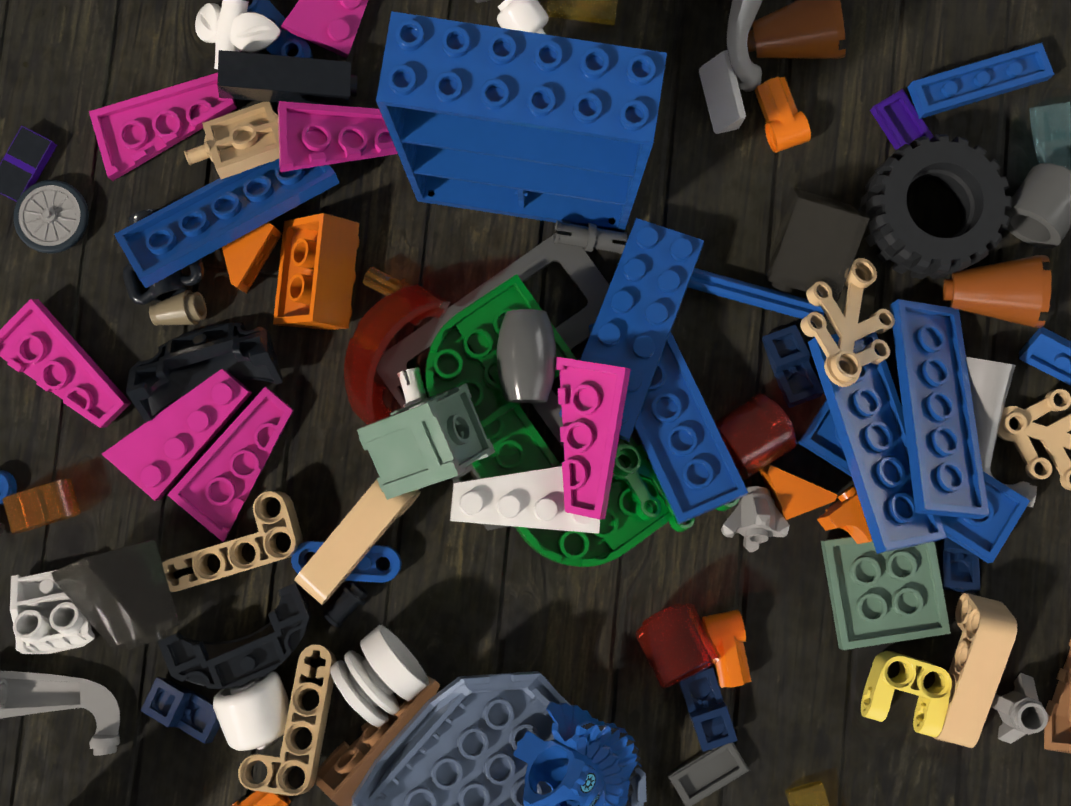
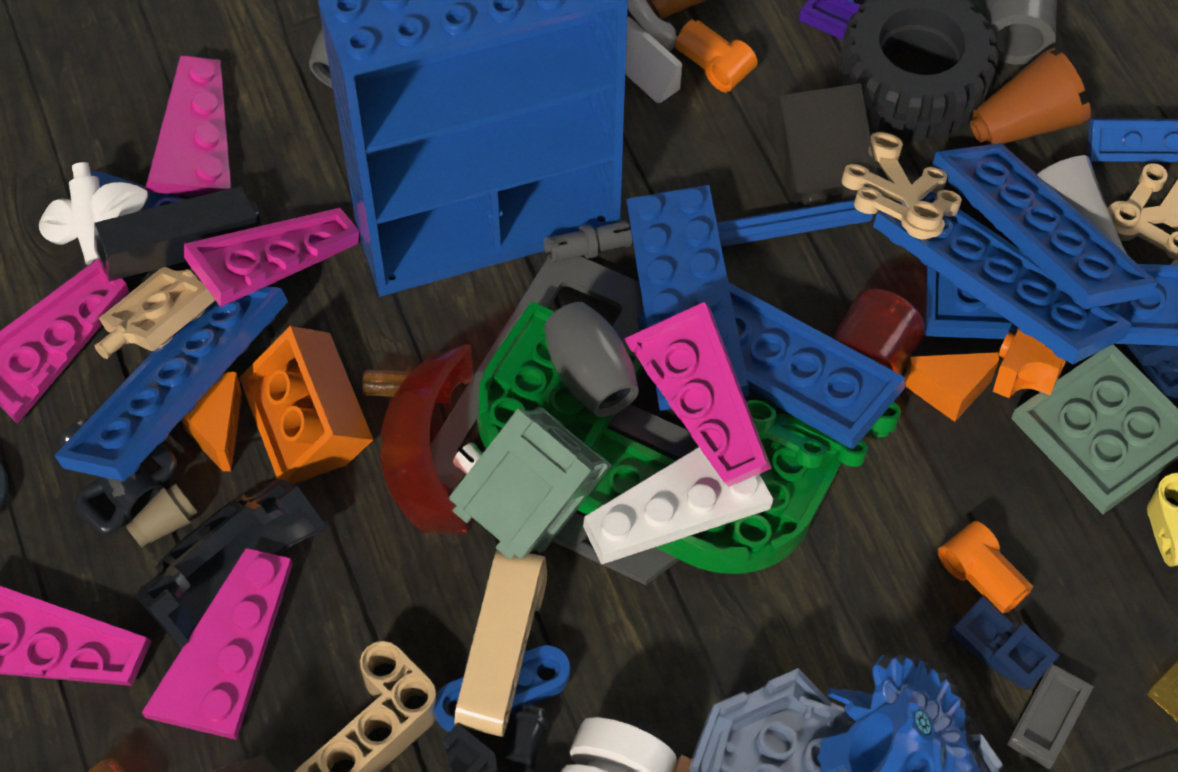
camera: 30 degrees left, 25 degrees down
dark pink wing [168,386,294,542] -> none
clear red piece [635,603,721,688] -> none
light grey rock [721,486,790,552] -> none
dark blue slope [762,325,824,408] -> none

